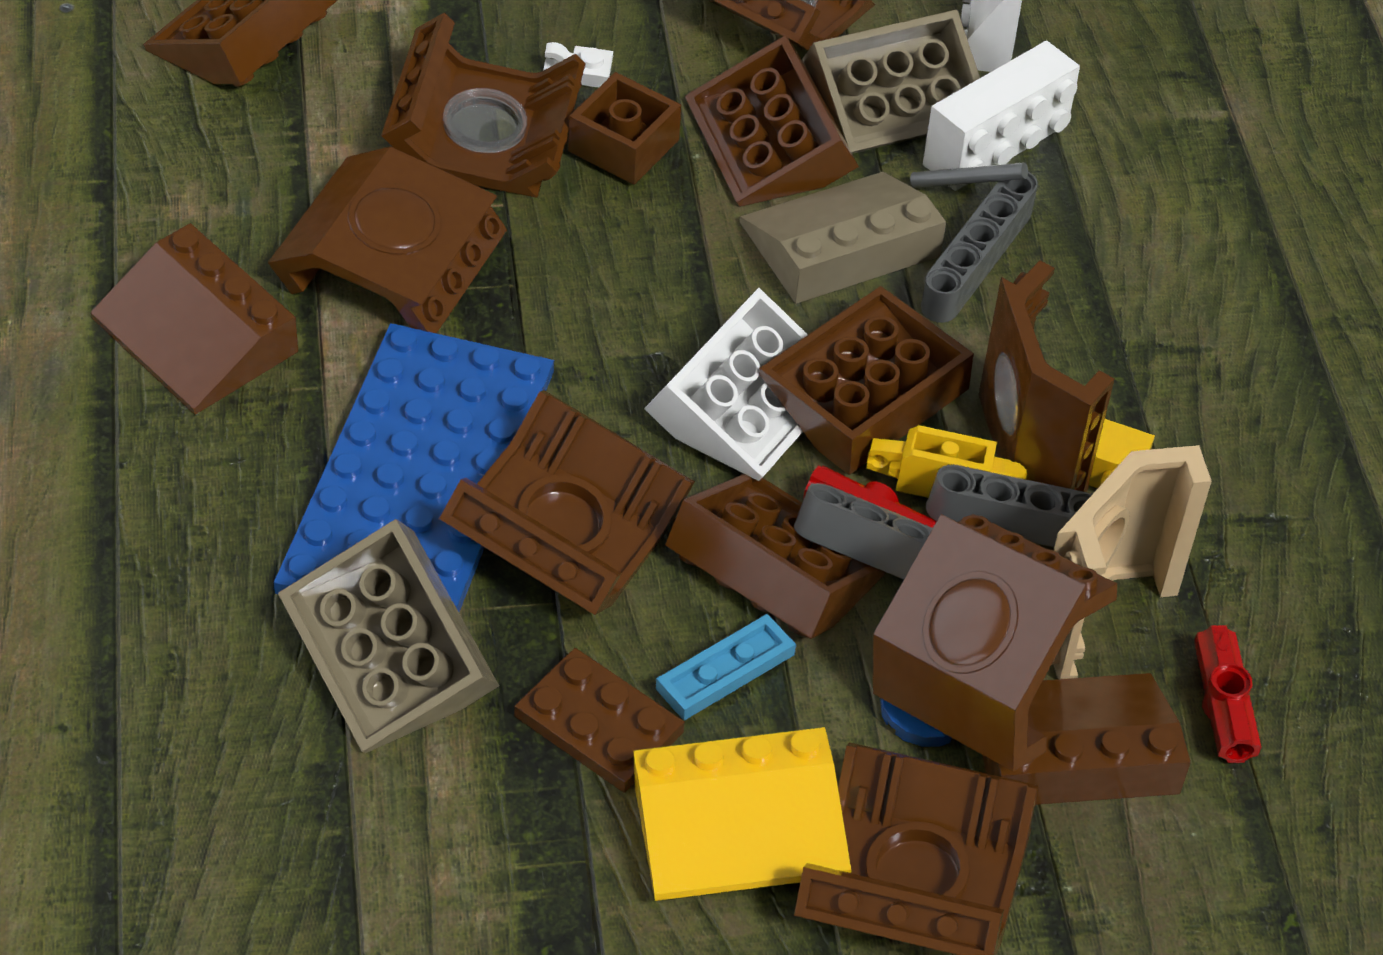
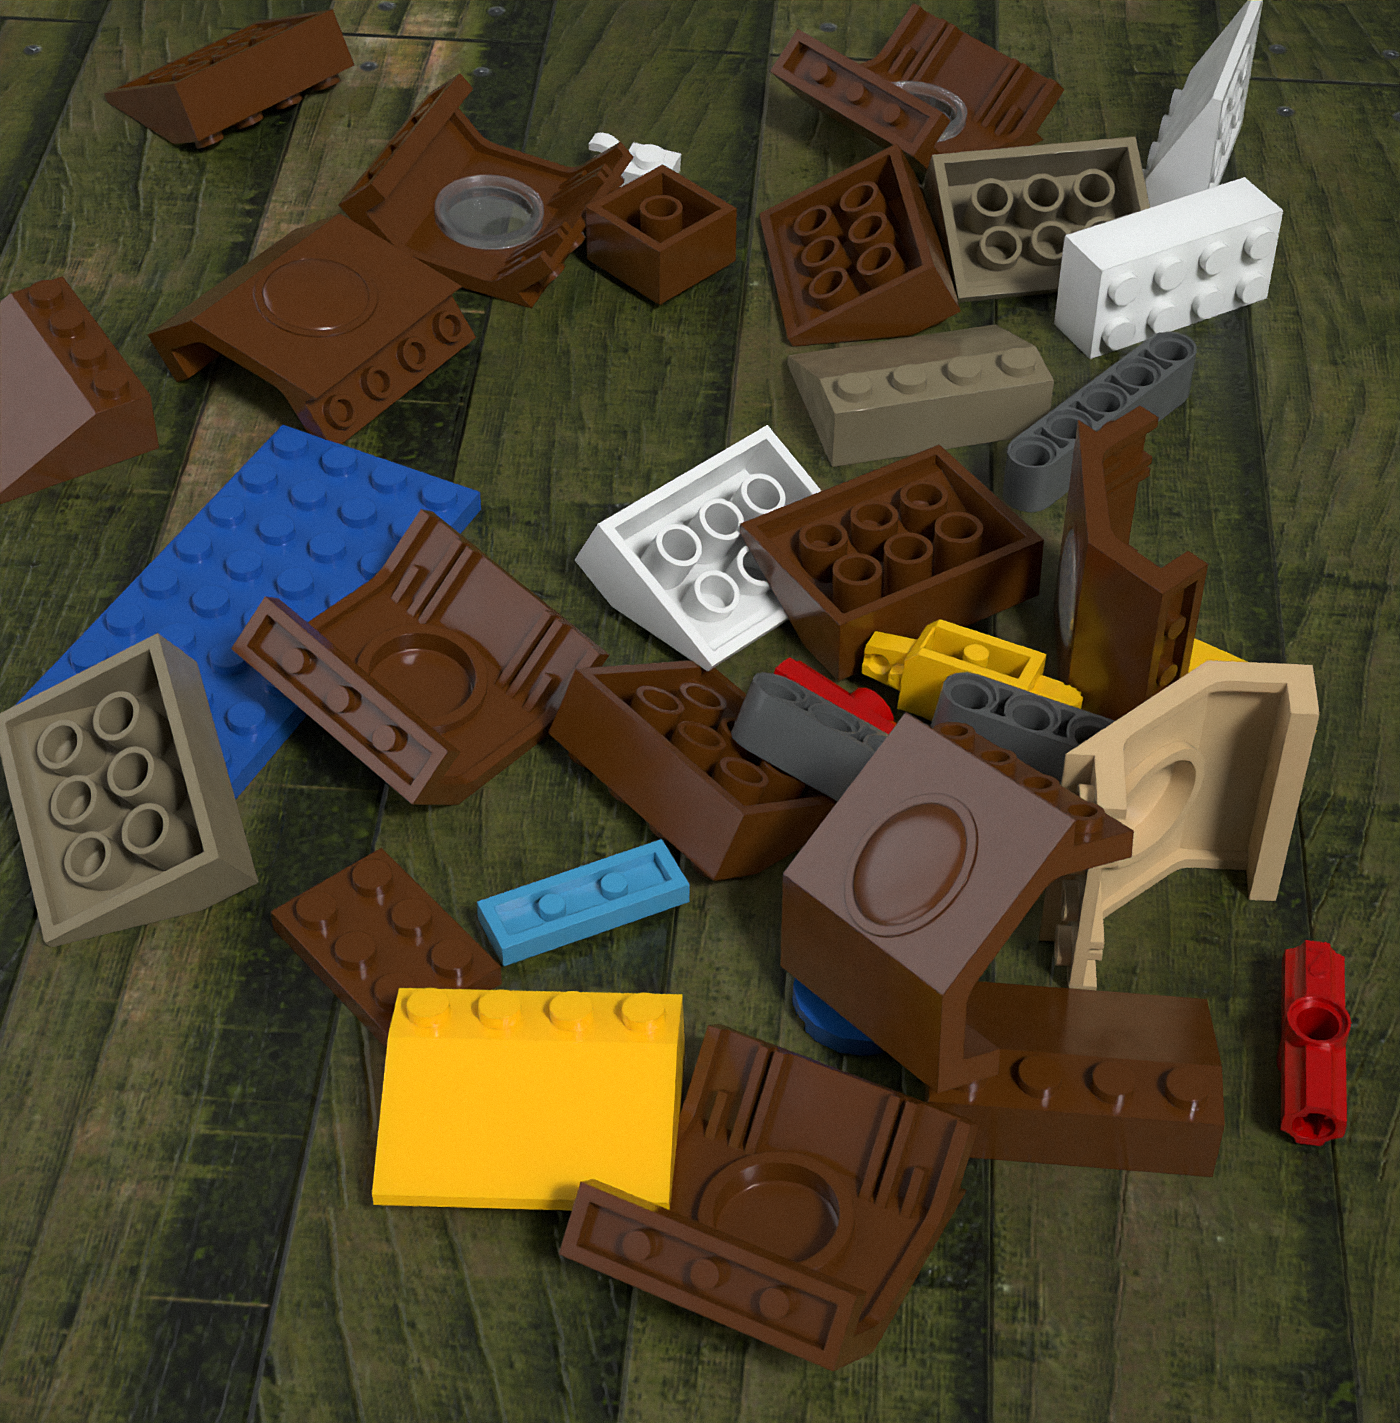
camera: 15 degrees right, 5 degrees down
dark grey bar [910,163,1028,188] -> none

